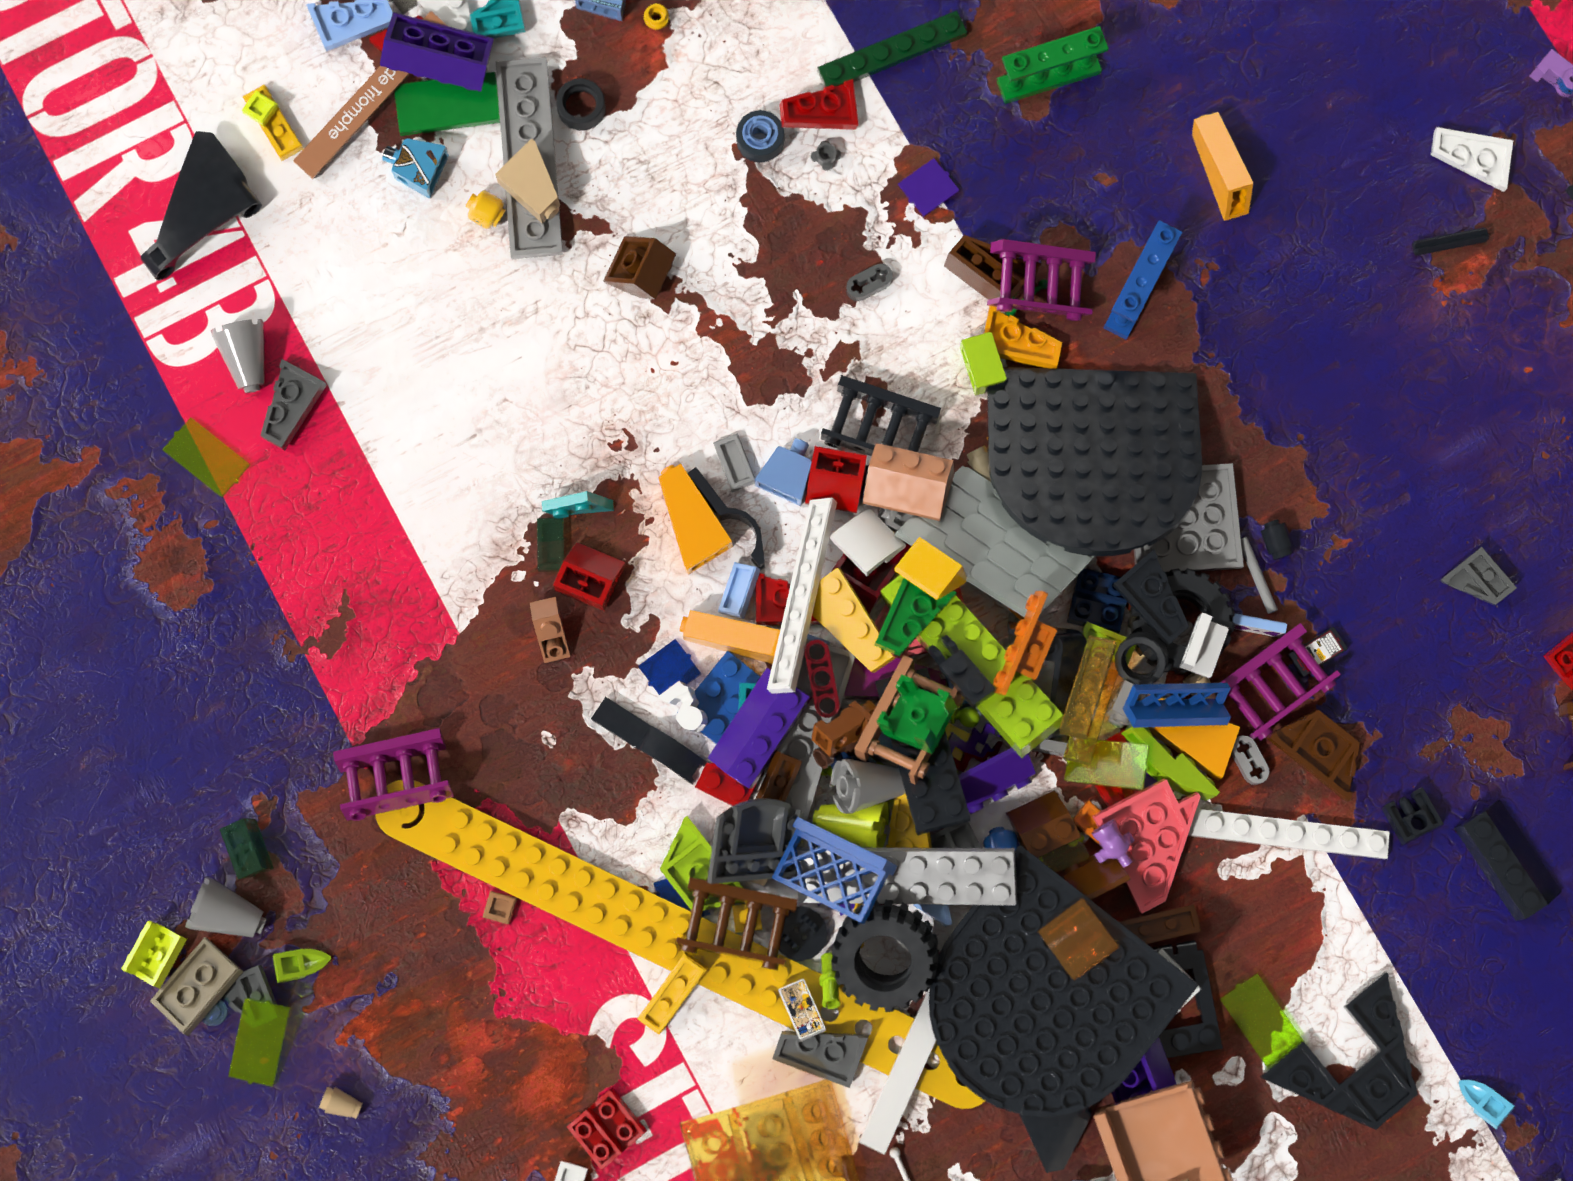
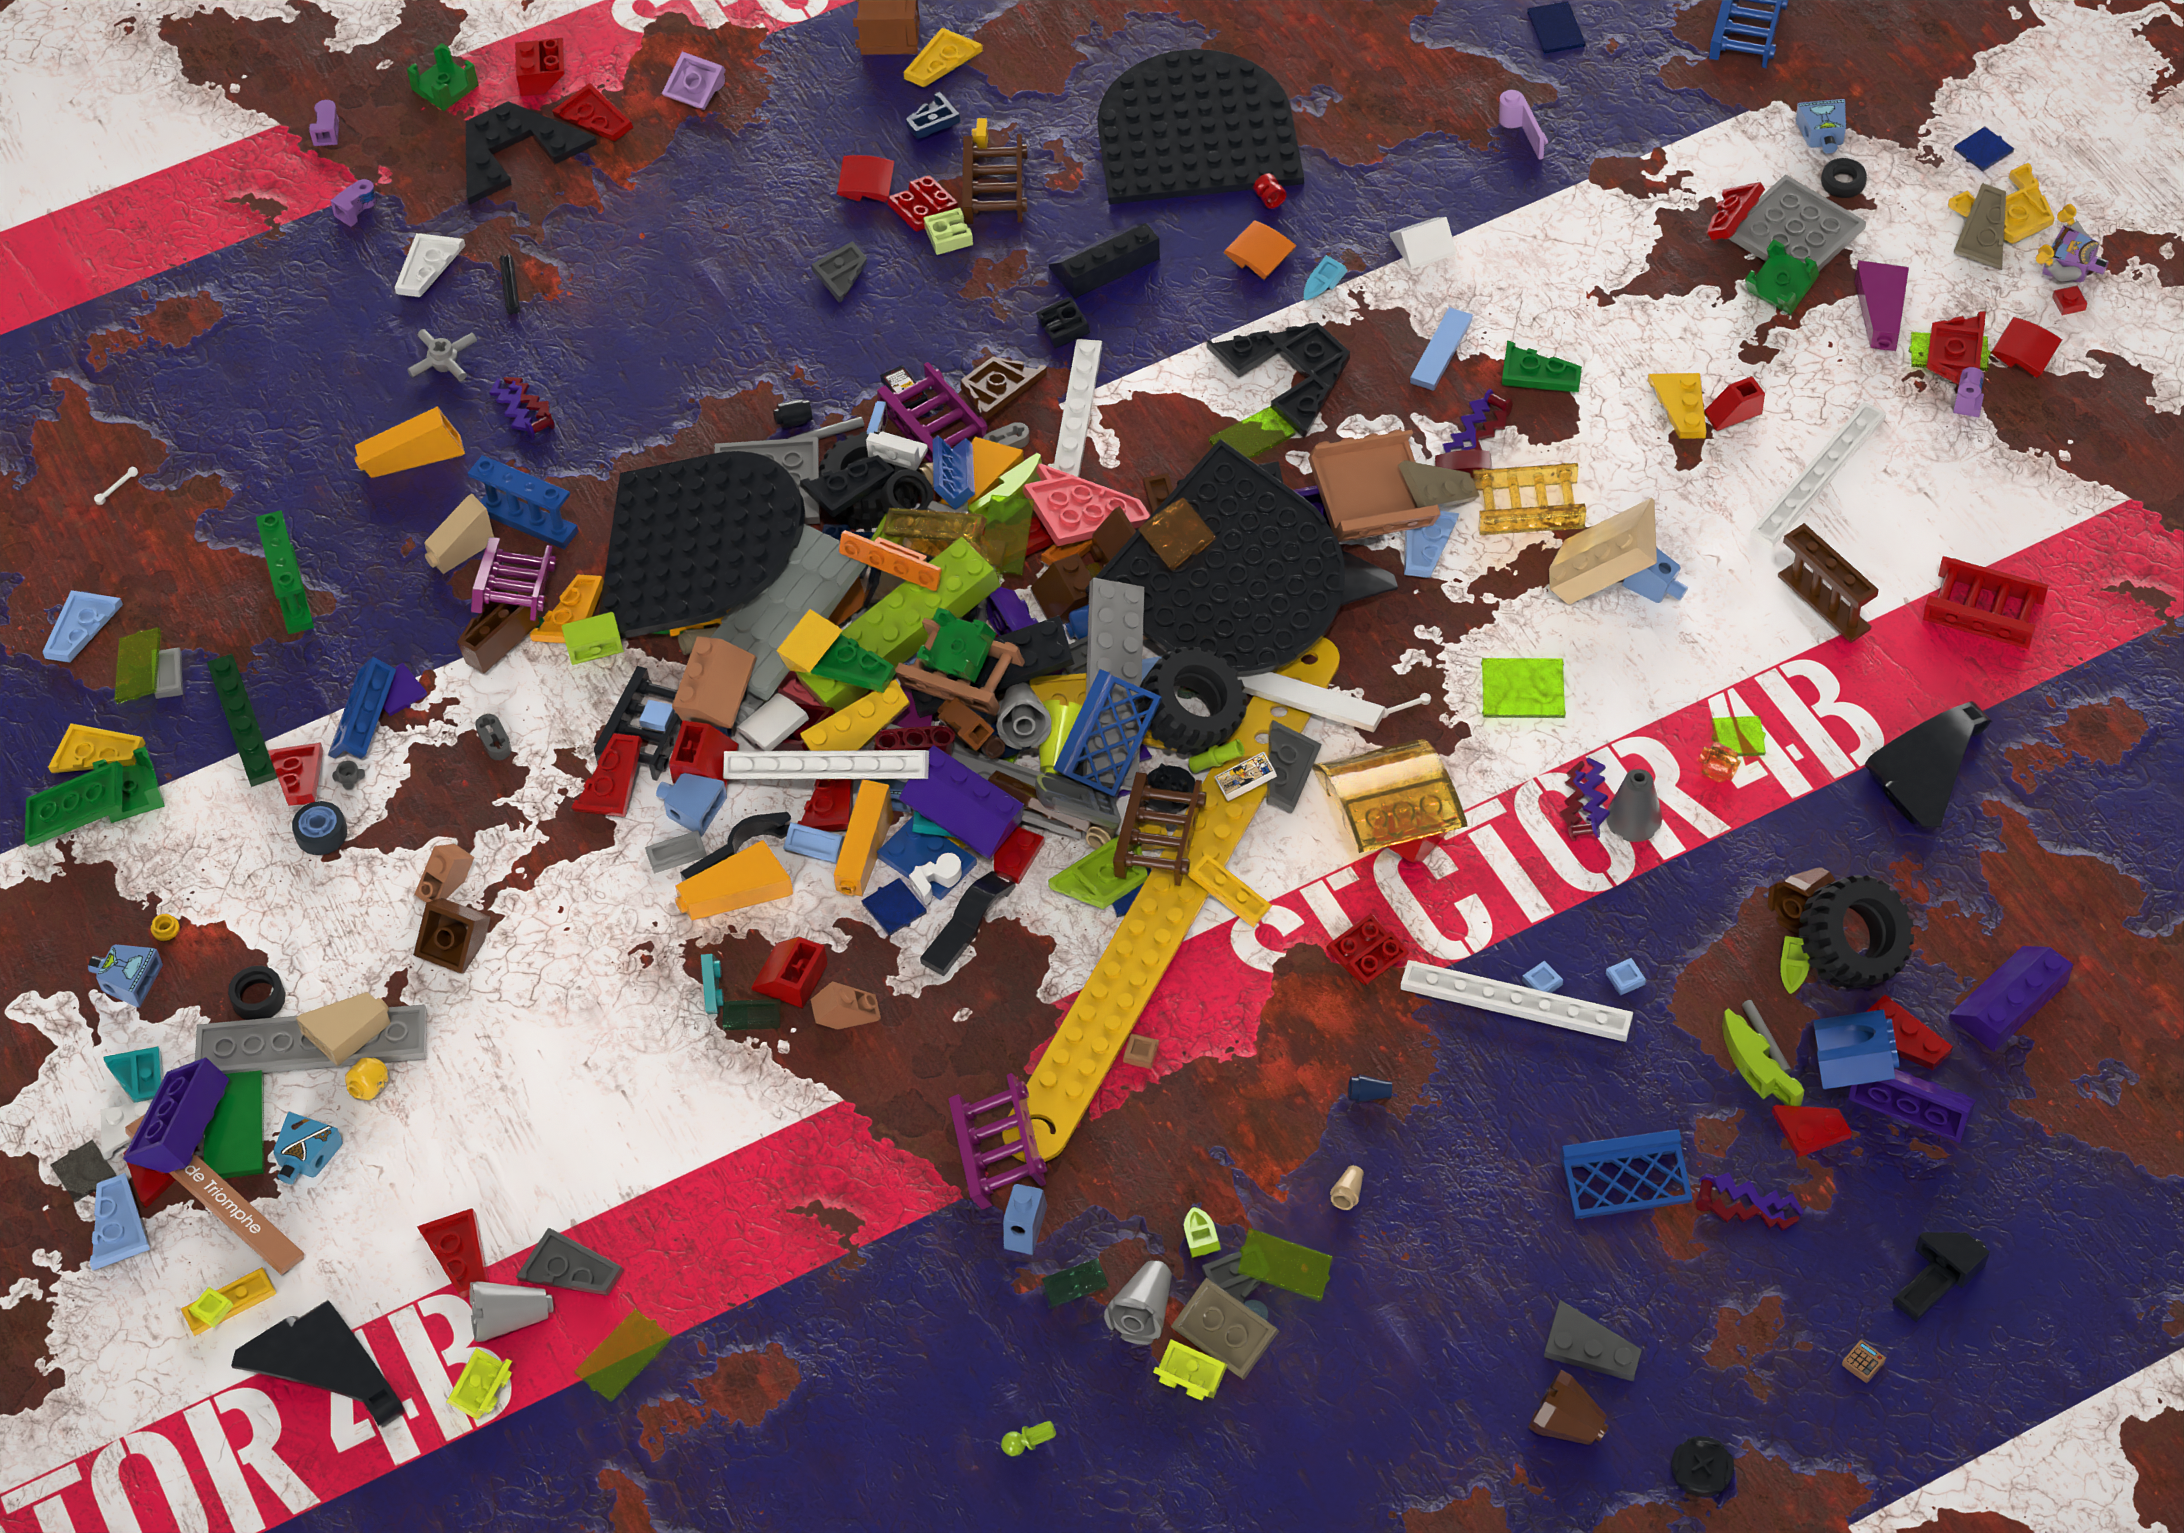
camera: 85 degrees left, 25 degrees down
black hinge [928,635,996,708] -> none
medium lavender piece [1092,819,1135,868] -> none
none -> blue fence [328,657,396,759]
none -> light grey bar [407,329,477,381]
none -> nougat slope [414,844,475,903]
none -> red wing [416,1208,489,1298]
none -> tan slope [424,494,494,574]
none -> neon yellow bracket [446,1348,512,1420]
none -> piece [489,377,555,440]
none -> red wing [571,733,642,817]
none -> light blue tile [639,700,675,732]
none -> yellowish green brick [924,208,973,255]
none -> lime axle [1001,1421,1056,1456]
none -> medium blue torso [1003,1184,1047,1255]
none -> orange slope [1224,220,1296,280]
none -> dark blue cone [1348,1074,1392,1103]

